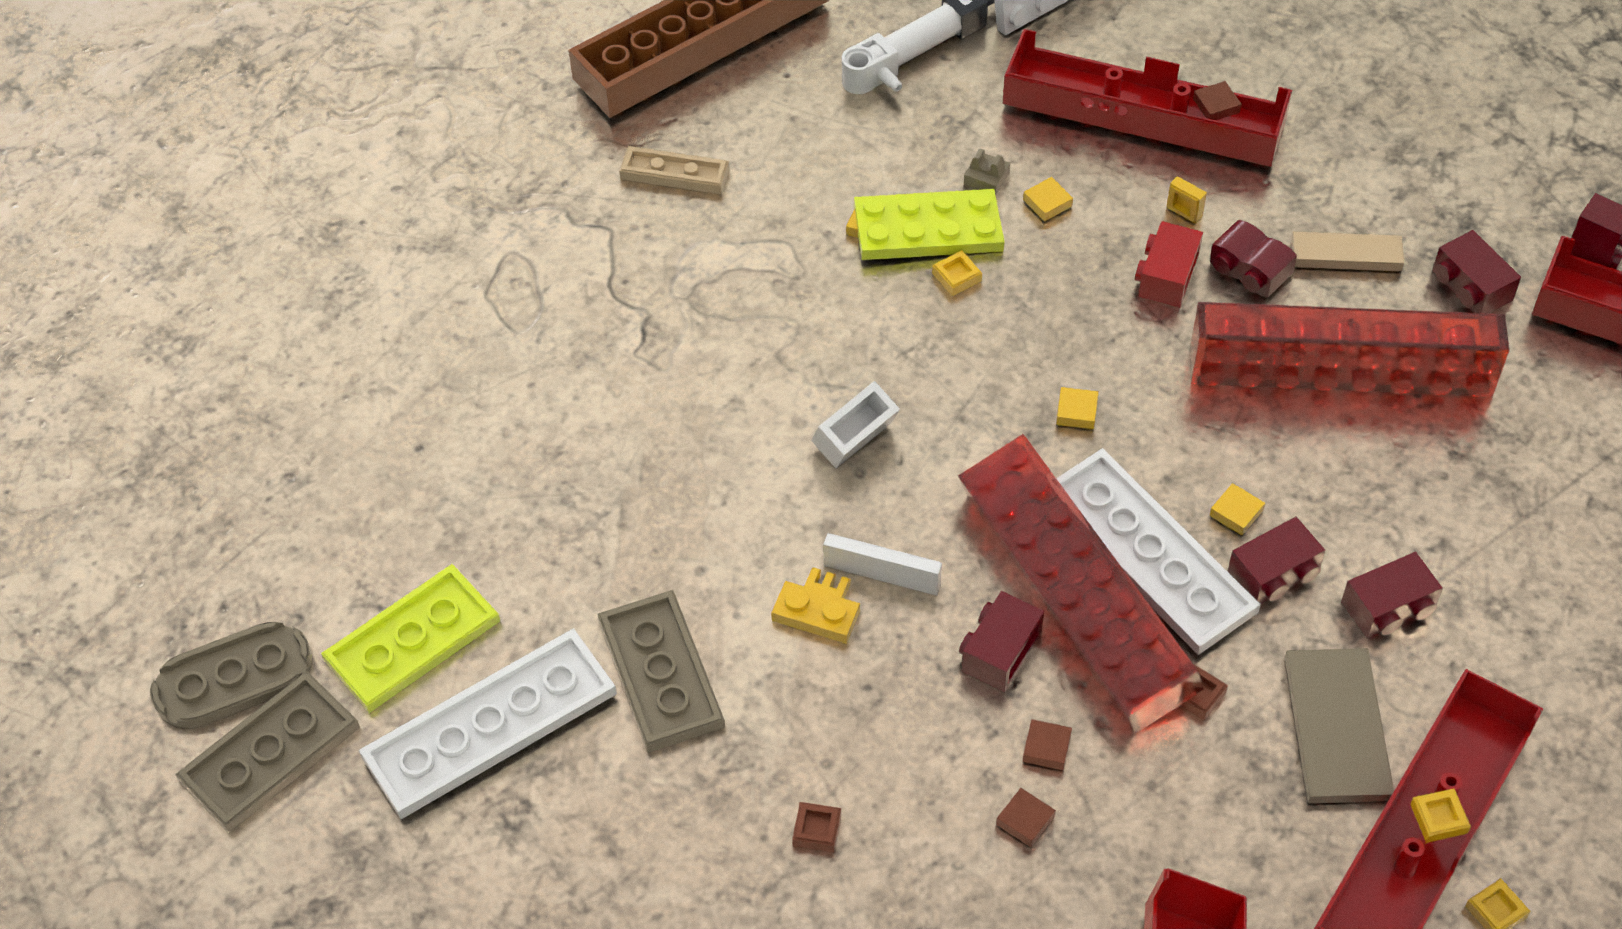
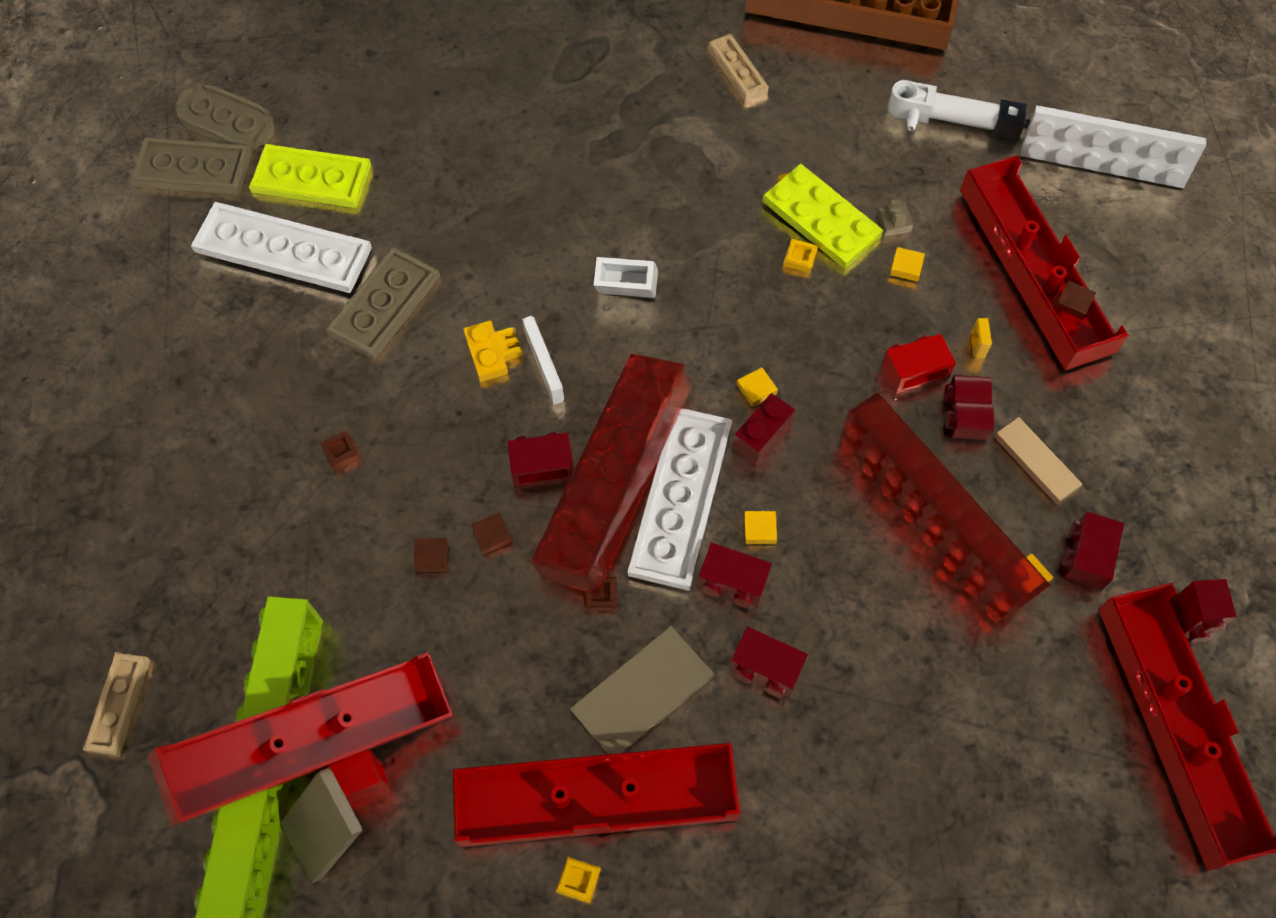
camera: 50 degrees right, 10 degrees up
yellow tile [1410,789,1471,843] -> none
none -> dark red brick [732,393,796,468]

